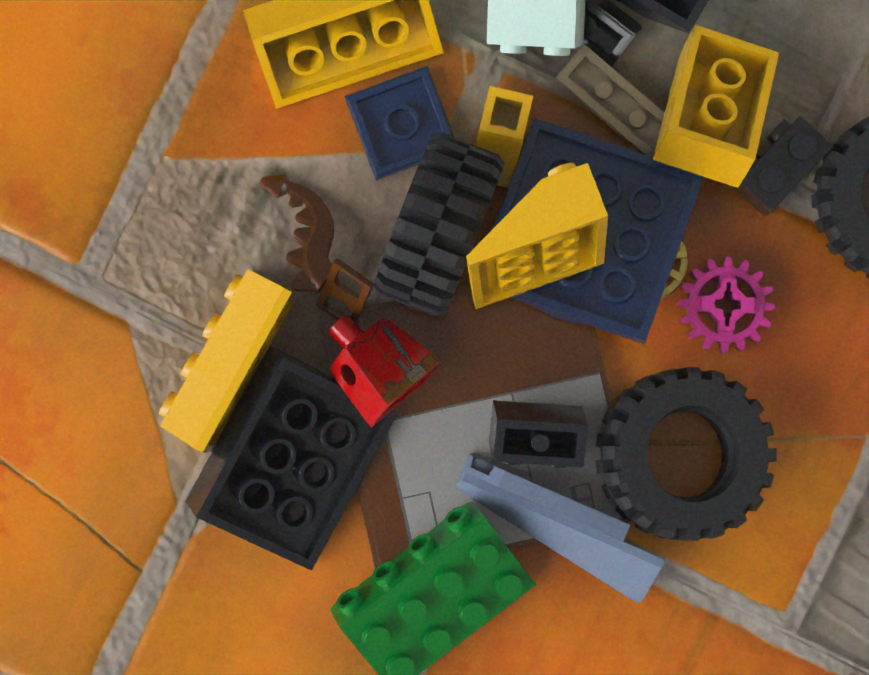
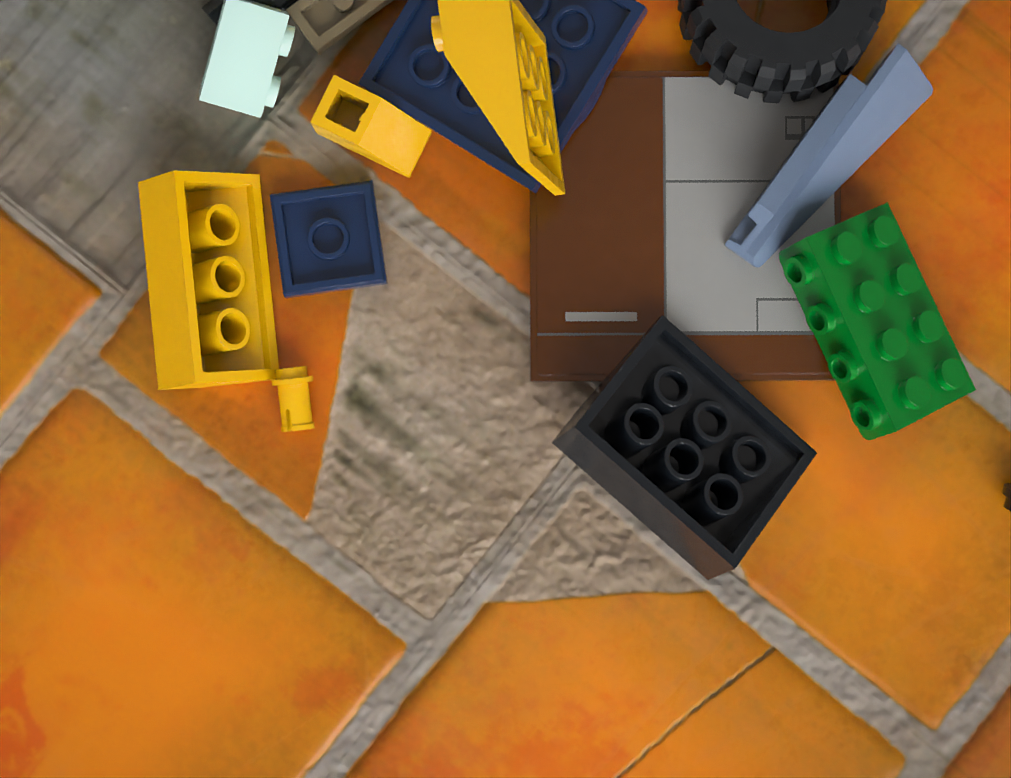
camera: 80 degrees left, 0 degrees up
yellow slope [159,269,297,453] -> none
reddish brown piece [260,174,374,324] -> none
red torso [328,314,441,427] -> none
black tyre [374,133,505,317] -> none
black brick [489,400,588,468] -> none
none -> yellow pin [271,366,315,432]

